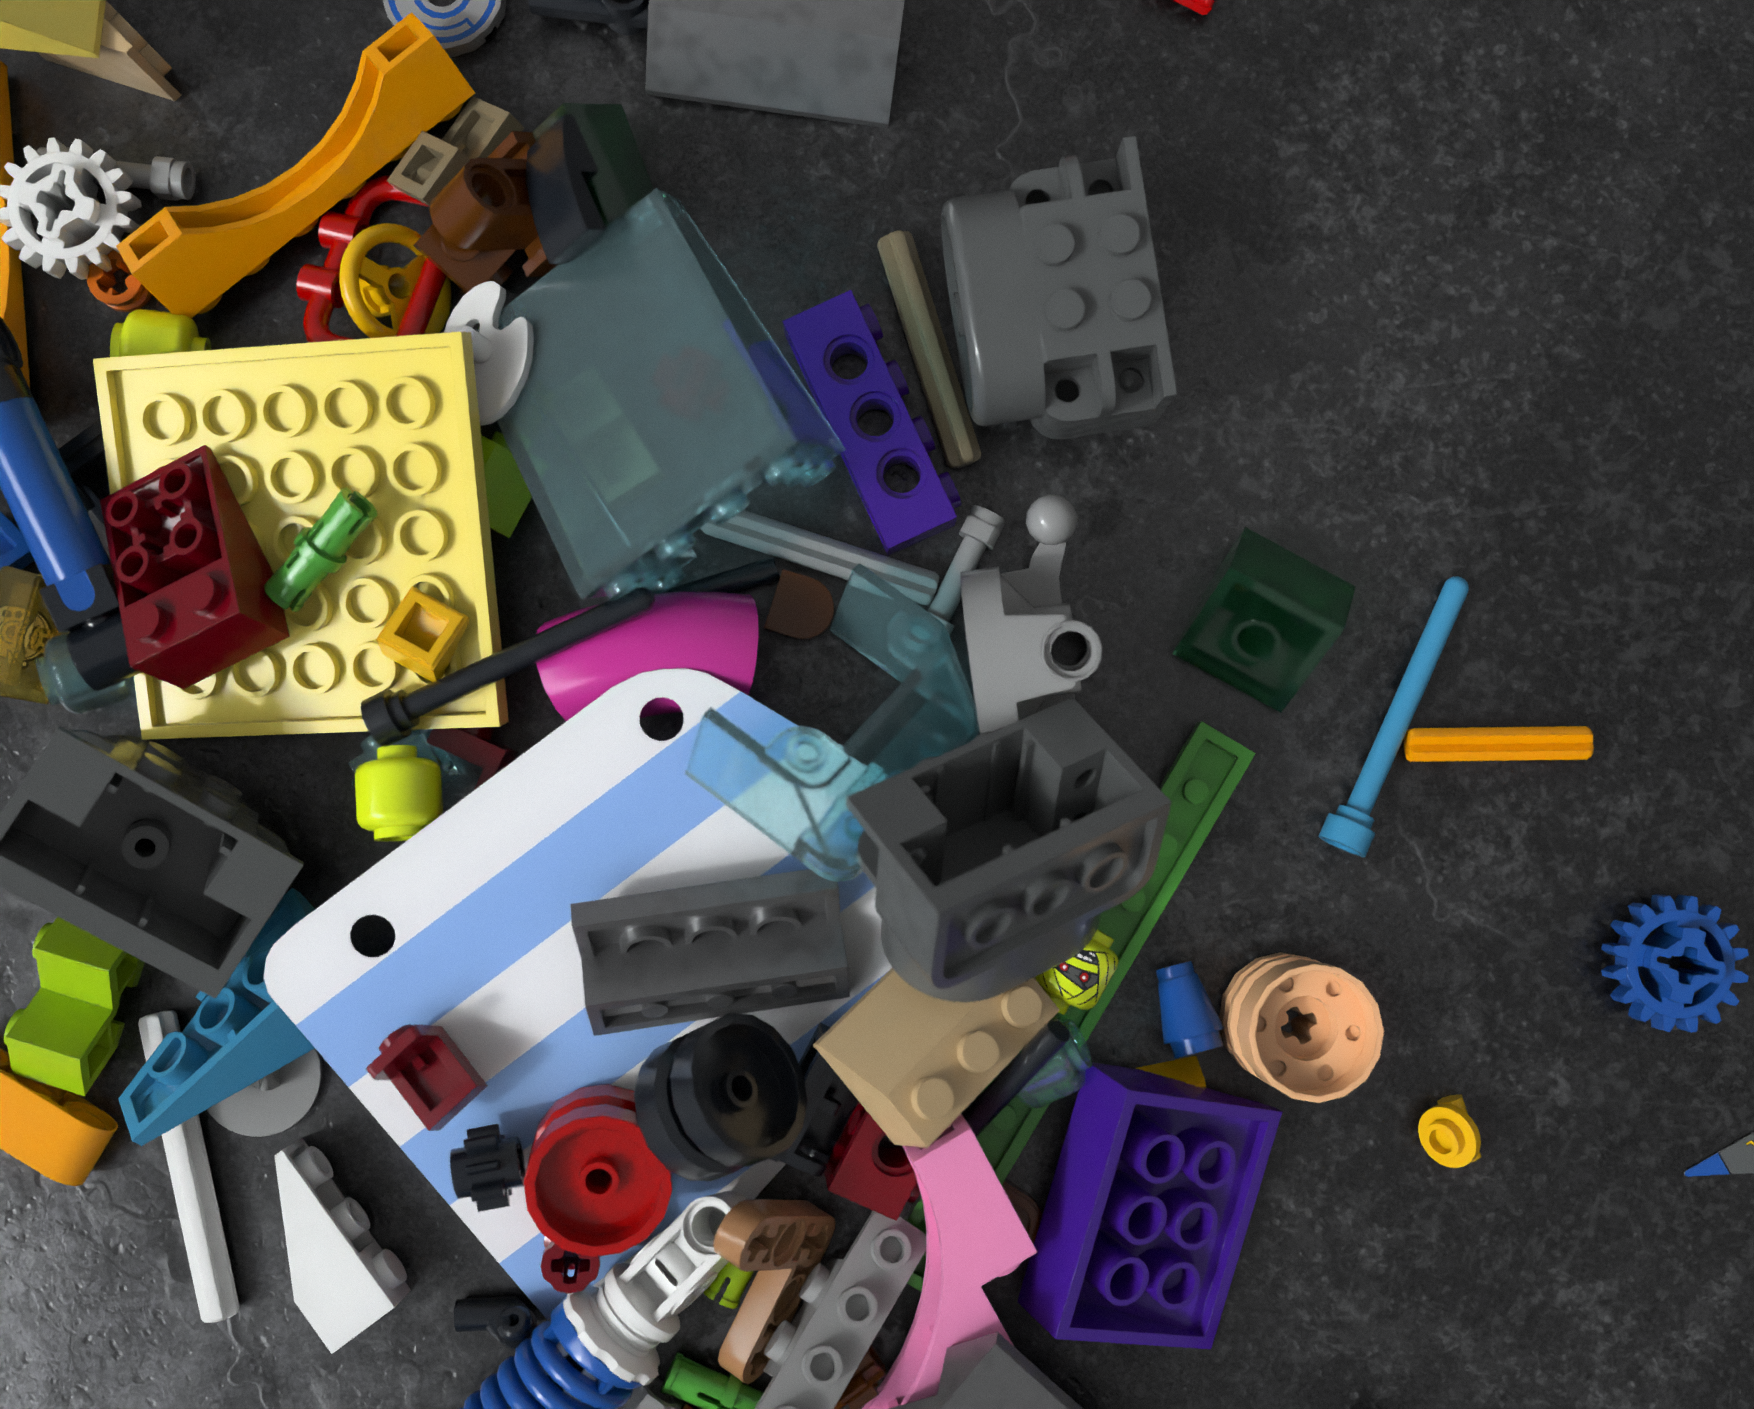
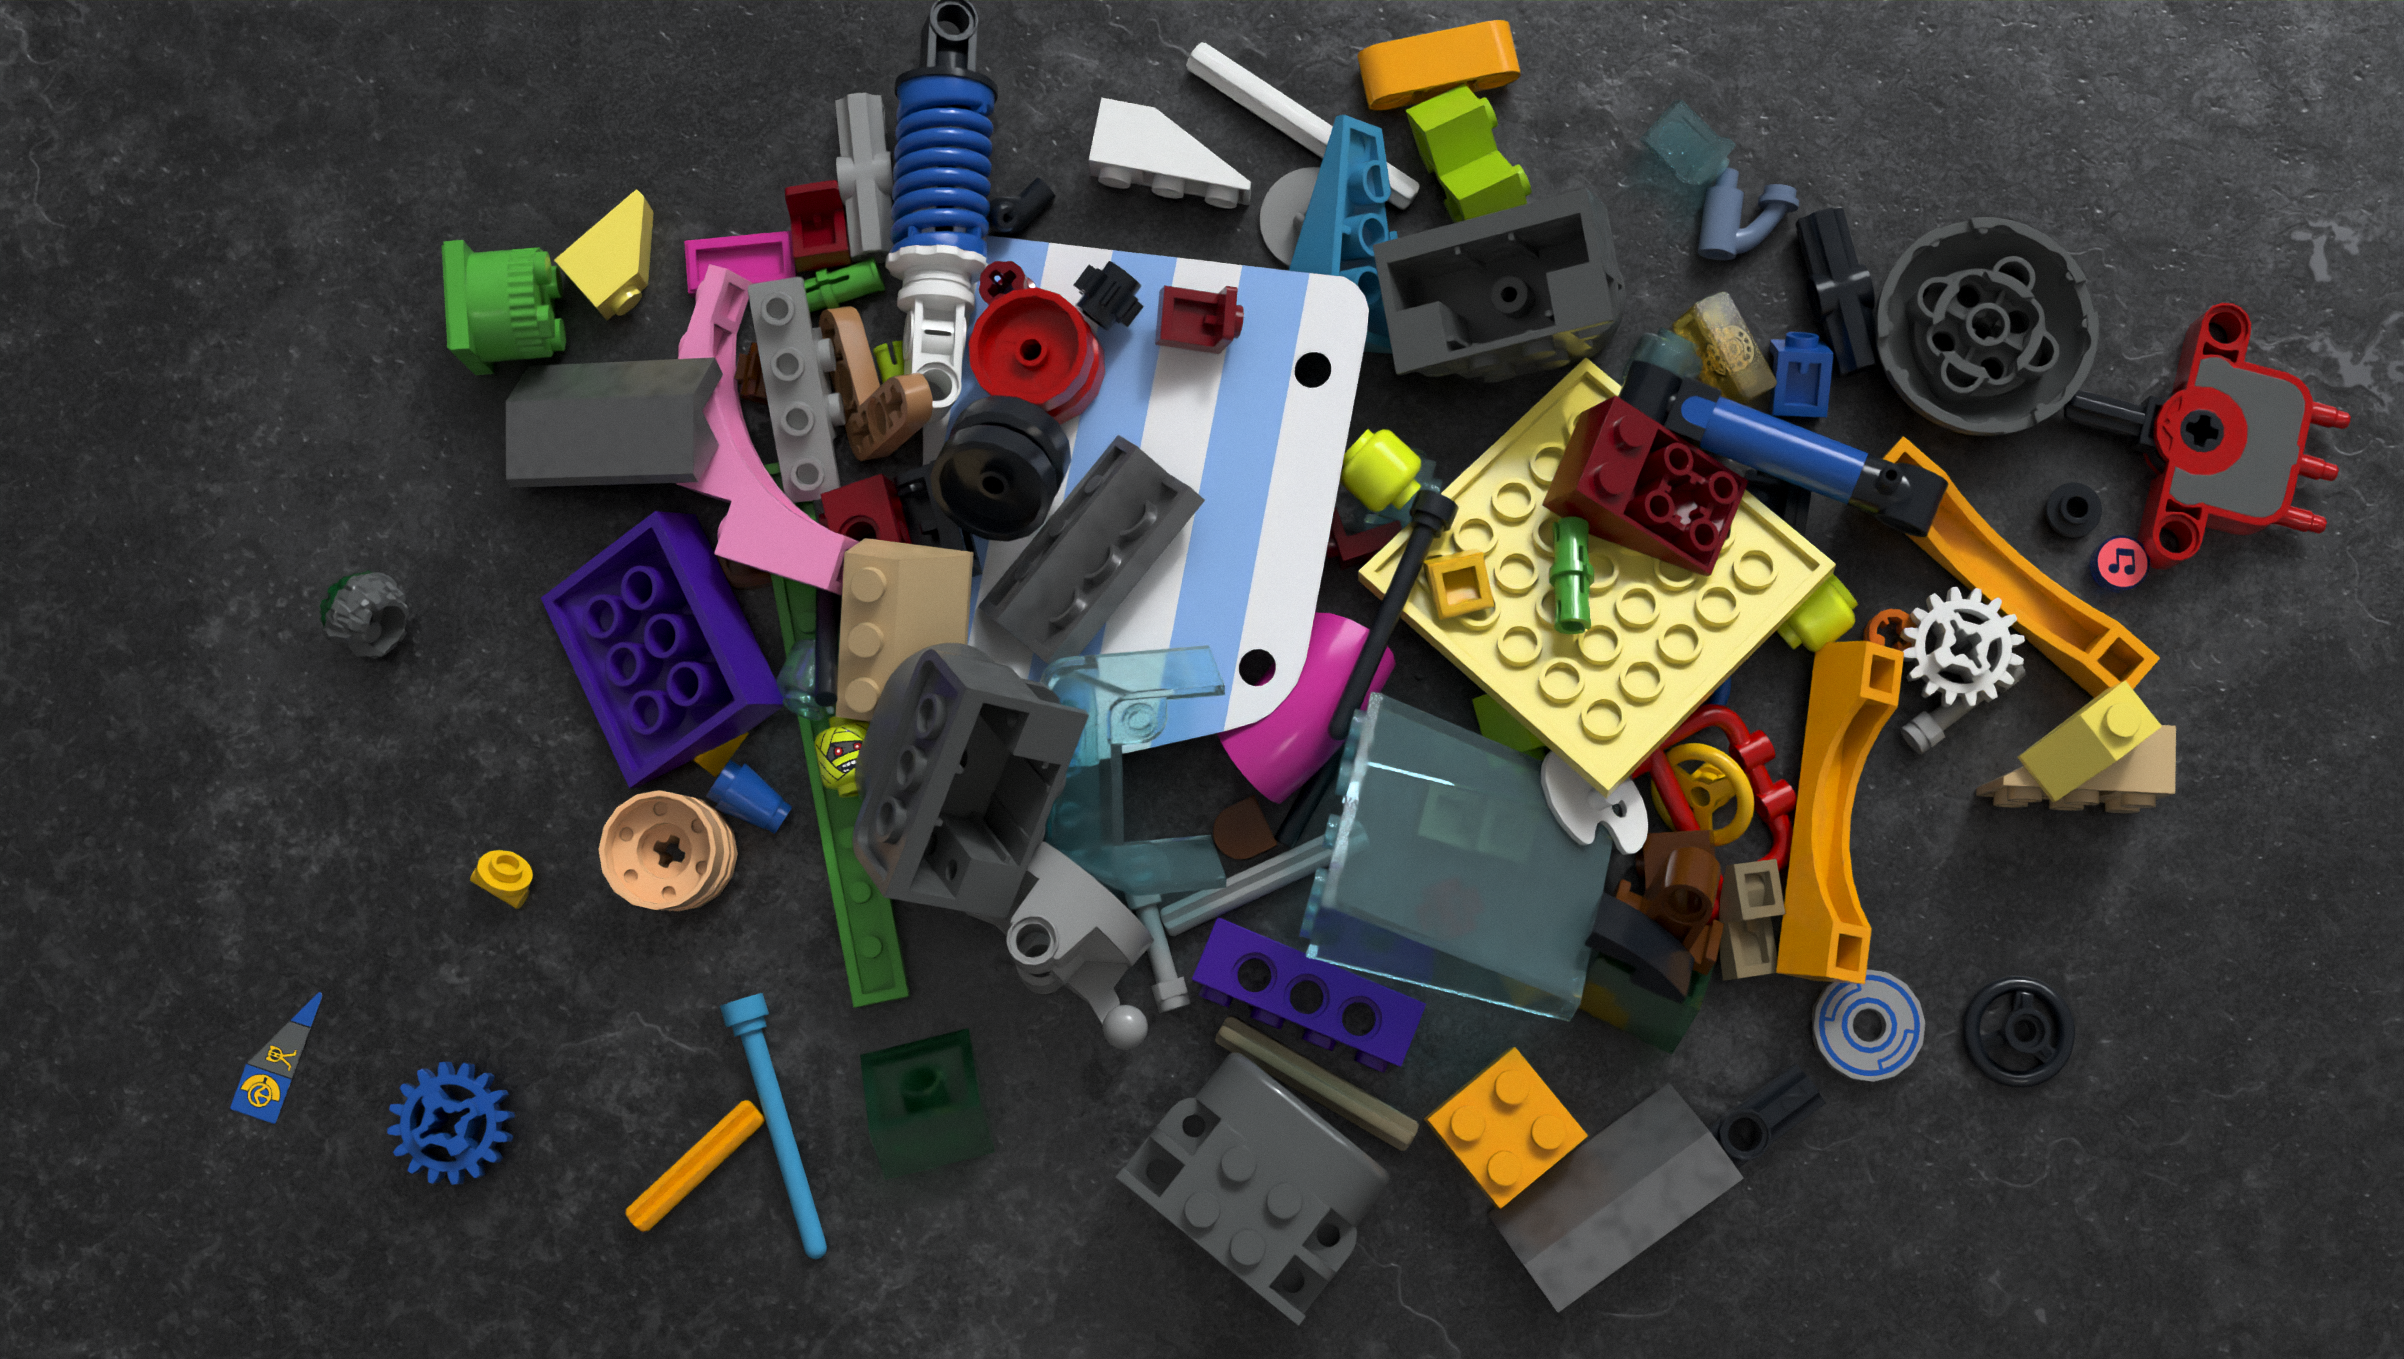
camera: 140 degrees right, 5 degrees down
none -> light orange brick [1424,1047,1588,1209]

